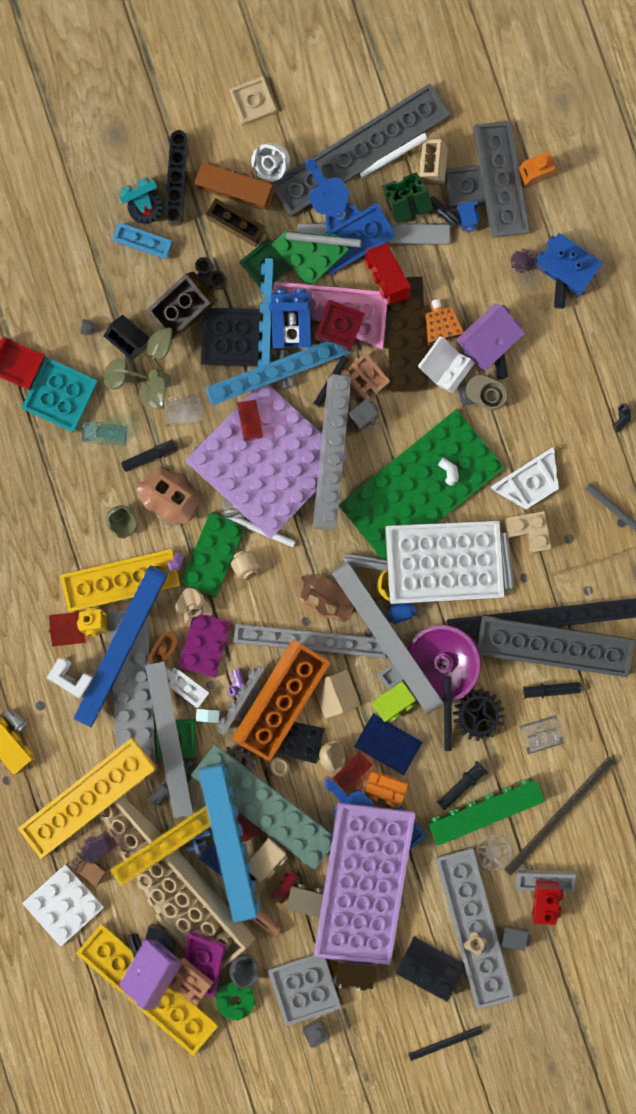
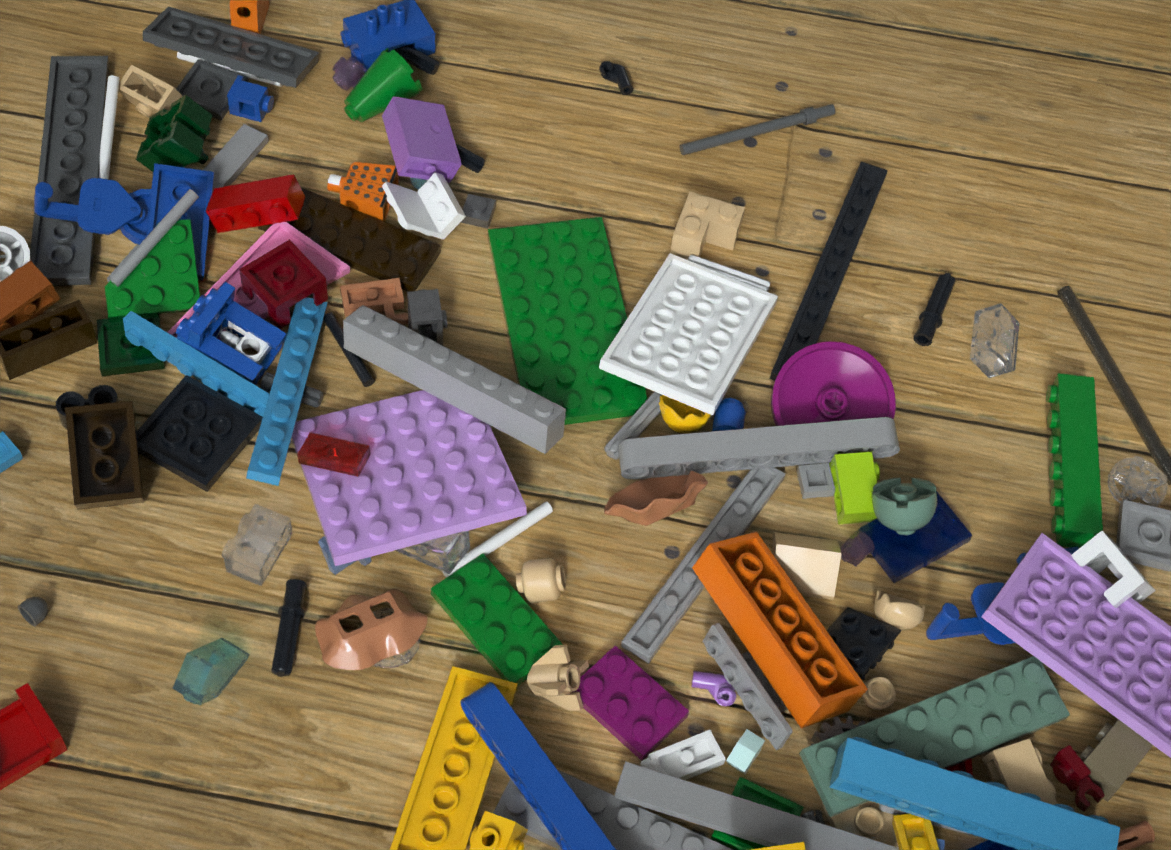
camera: 75 degrees left, 30 degrees down
teal plate [21,357,98,433] -> none
black brick [103,314,150,361] -> none
olive plant [103,328,172,409] -> none
olive hair [106,505,138,539] -> none
dark orange plate [148,632,178,664] -> none
medium lavender arm [168,553,185,571] -> none
clear red plate [332,751,373,792] -> none
orange brick [364,770,408,807] -> none
black axle [430,195,460,228] -> none
black pin [437,760,488,811] -> none
white arm [438,457,459,486] -> none
black bar [444,676,452,751] -> none
black gear [453,689,505,741] -> none
dark tan cap [466,375,507,411] -> none
dark grey plate [477,616,635,678] -> none
white wing [490,447,559,510] -> none
none -> green cone [344,48,423,122]
none -> hose [840,531,874,567]
none -> sand green cylinder [872,478,937,535]
none -> white panel [1071,531,1156,608]

